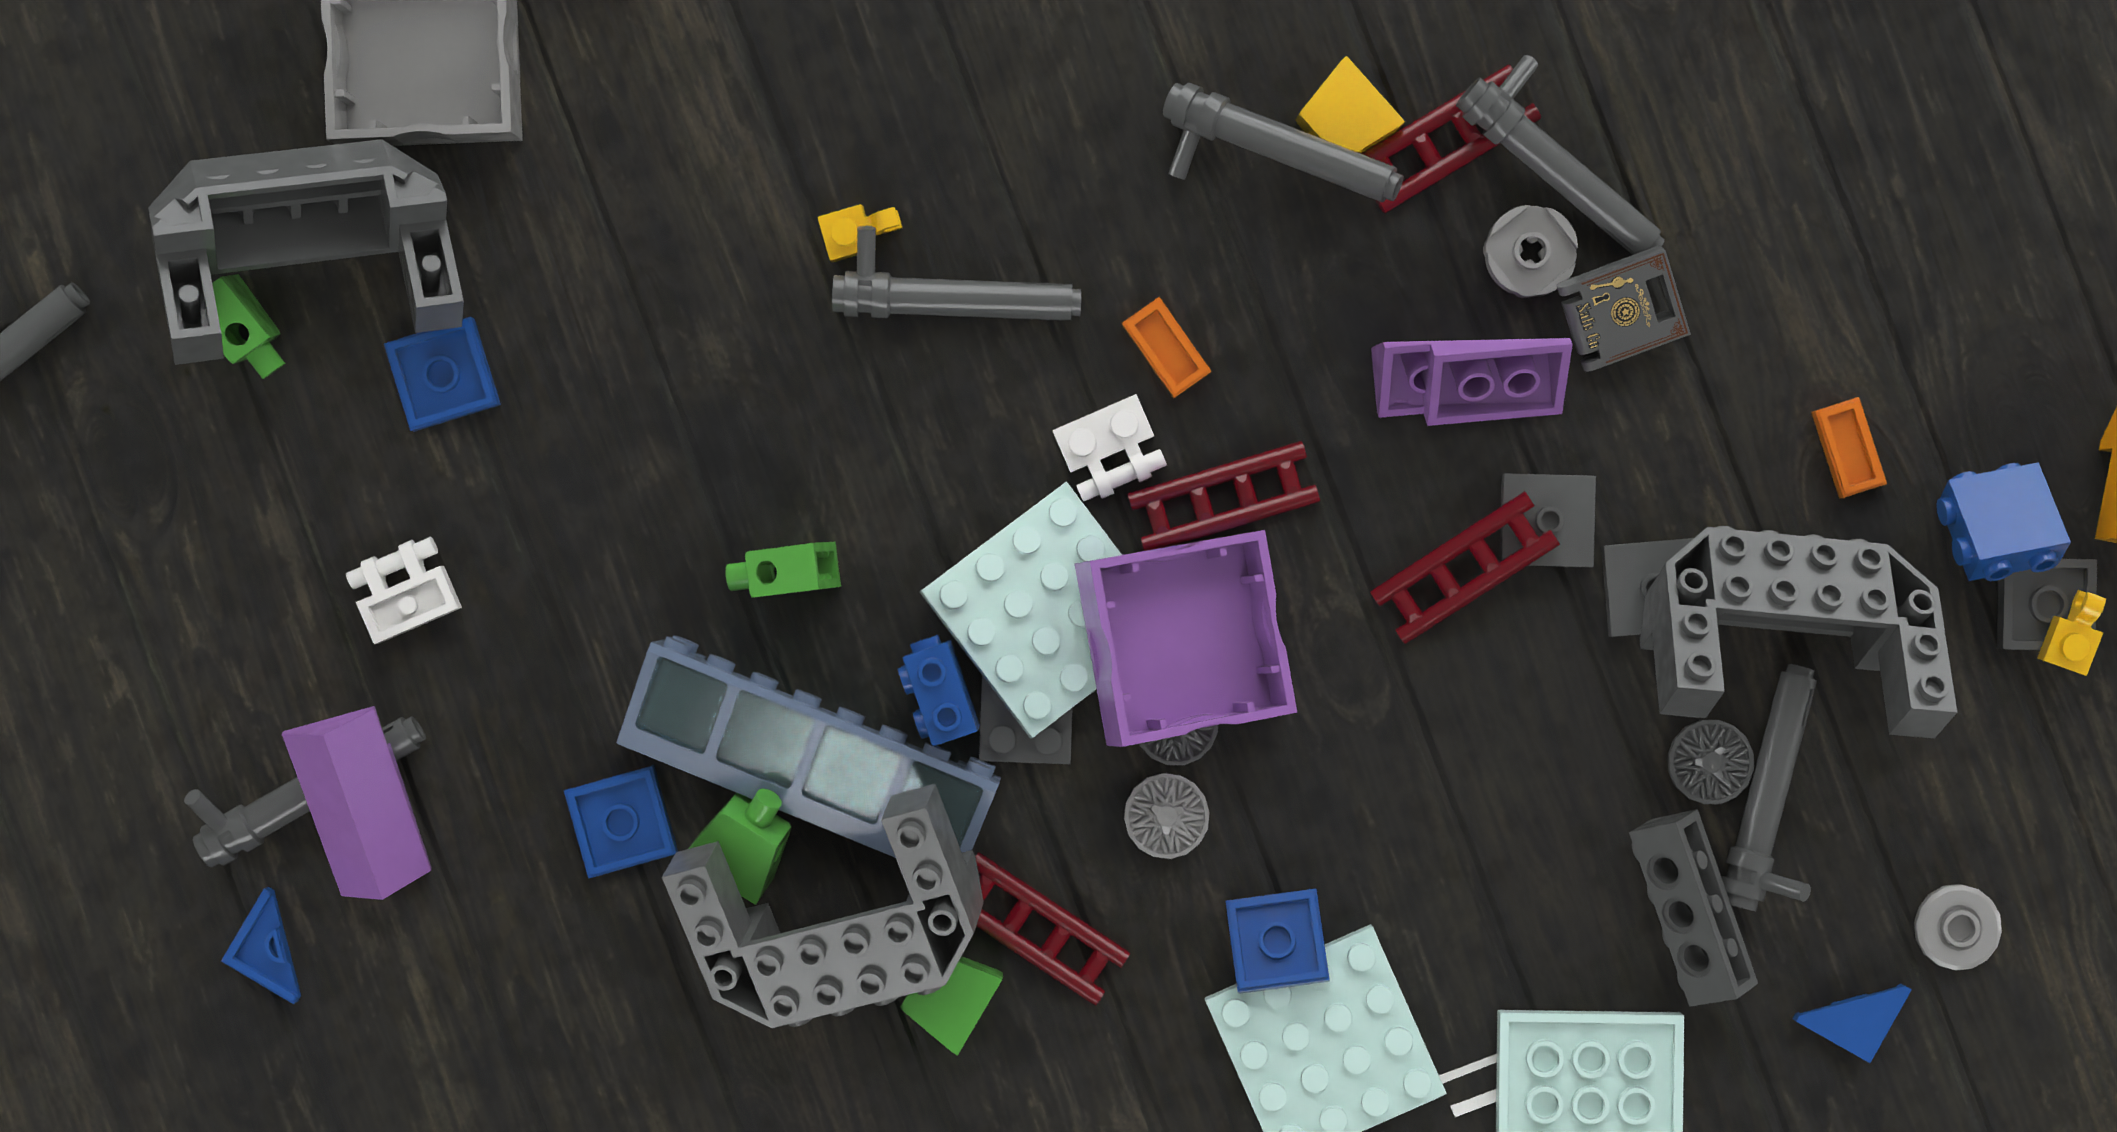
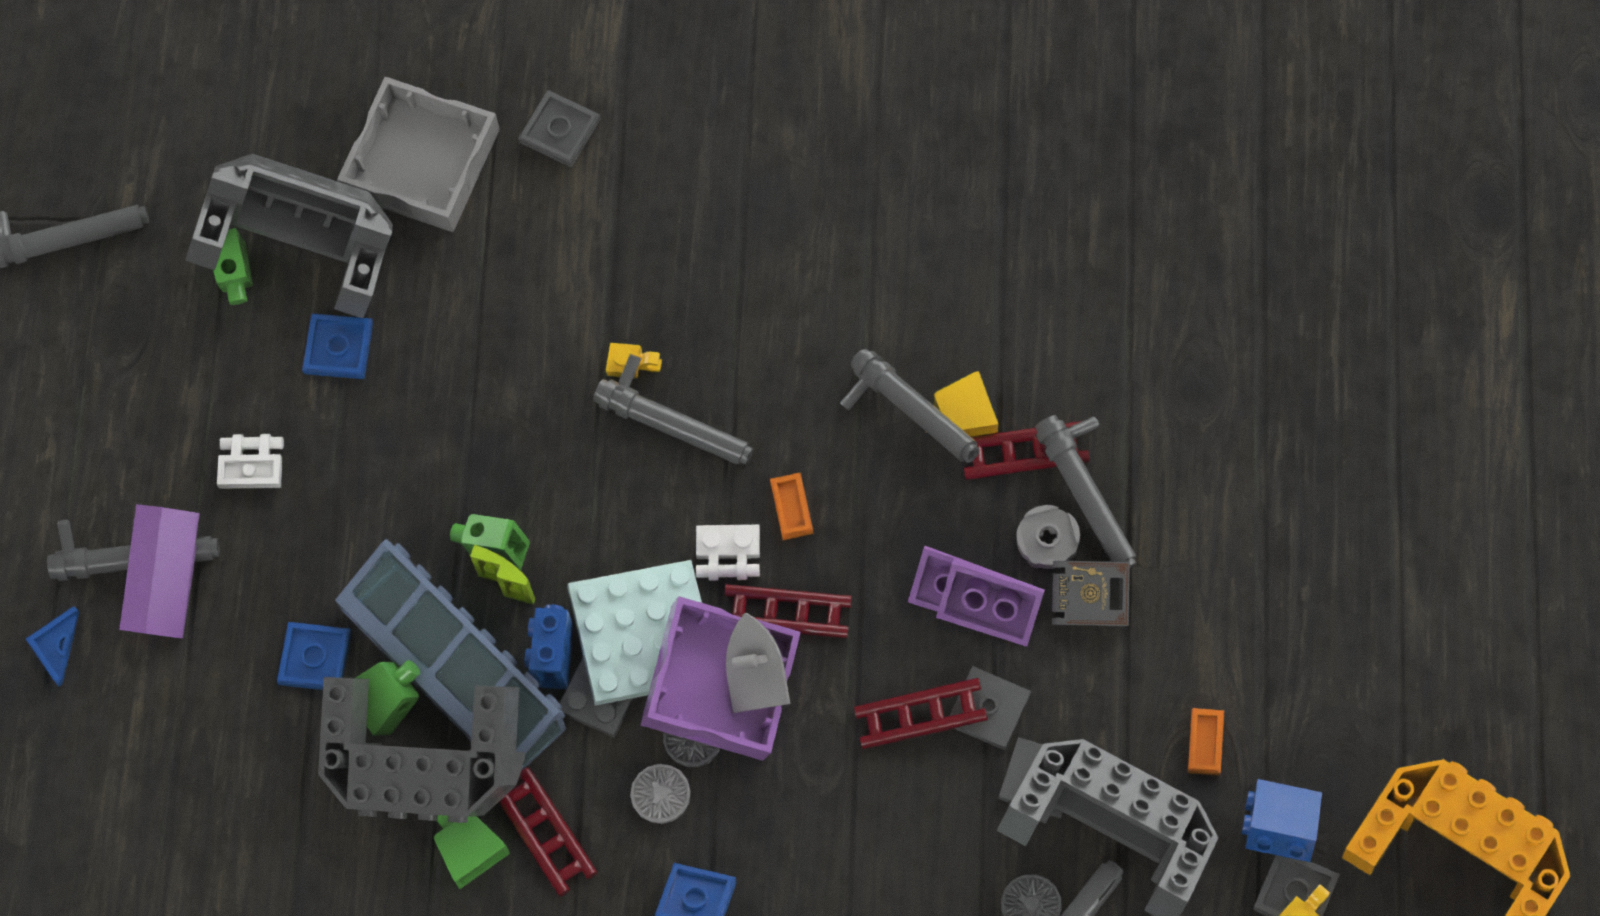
camera: 20 degrees right, 20 degrees down
none -> lime slope [470,545,535,605]
none -> light grey shield [726,613,790,713]

